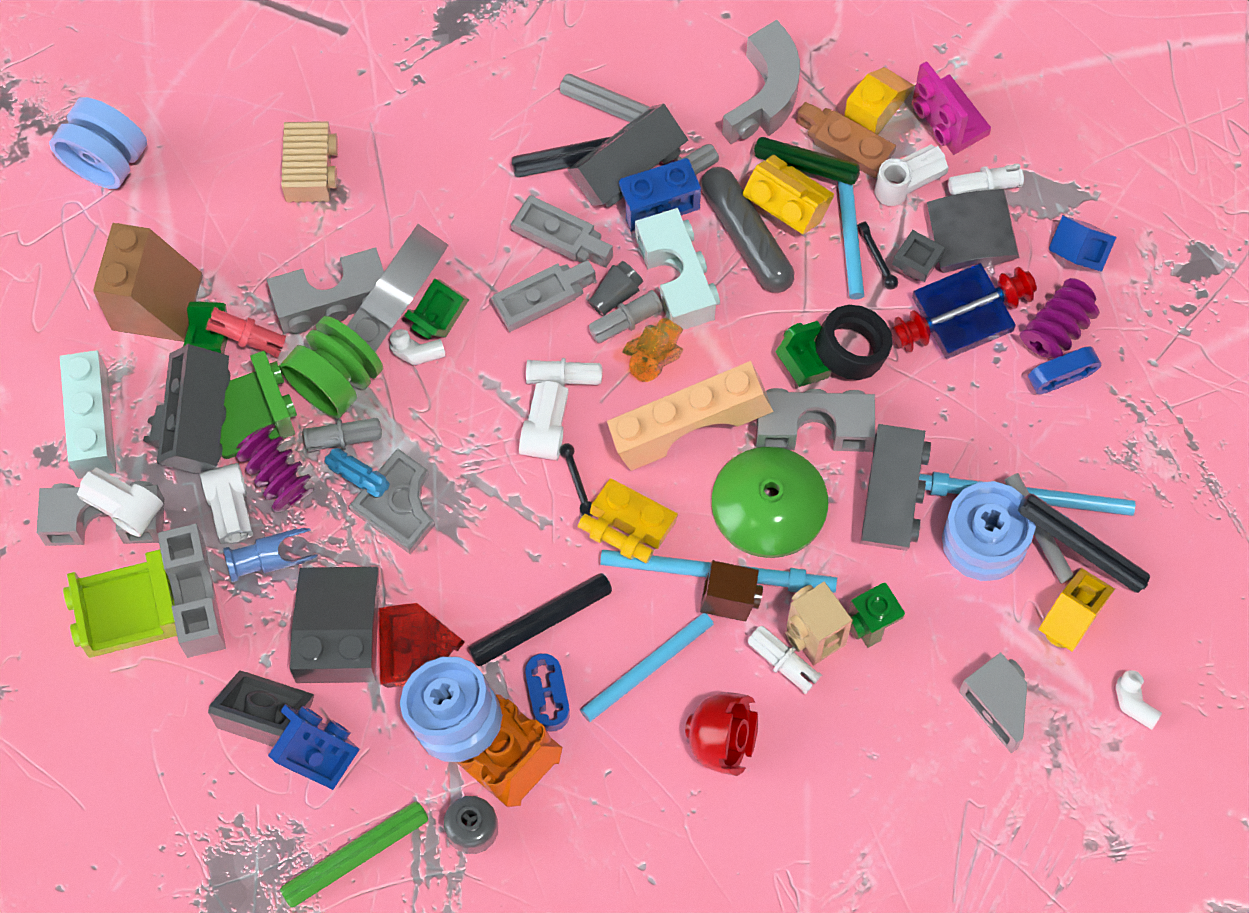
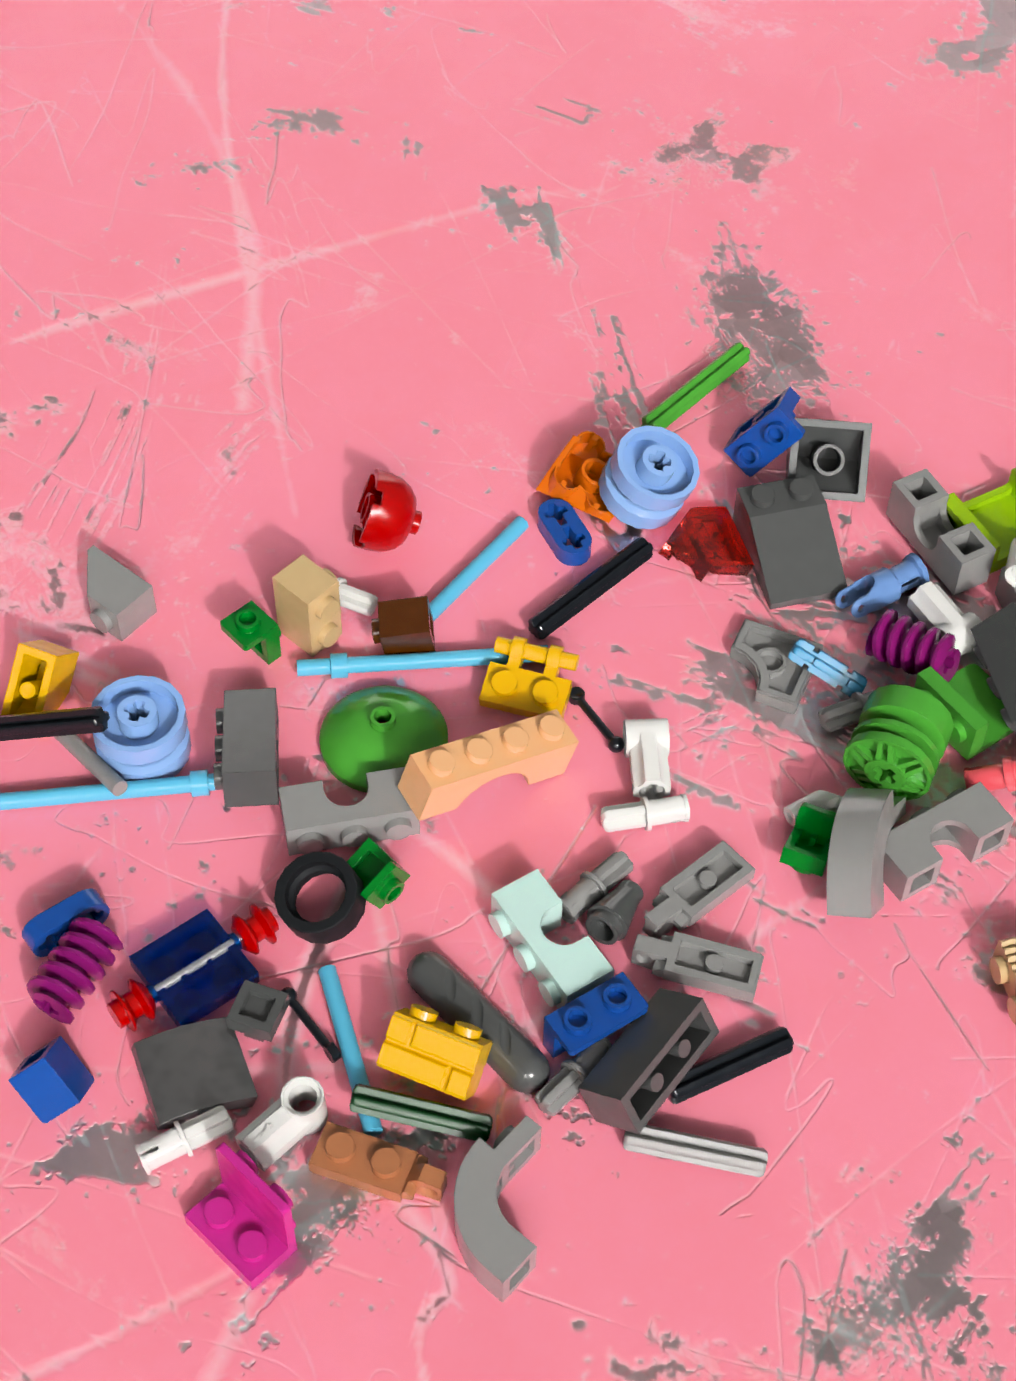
camera: 165 degrees right, 15 degrees down
dark grey head [444,796,498,854] -> none
clear yellow hips [622,318,684,382] -> none
yellow slope [844,67,915,135] -> none

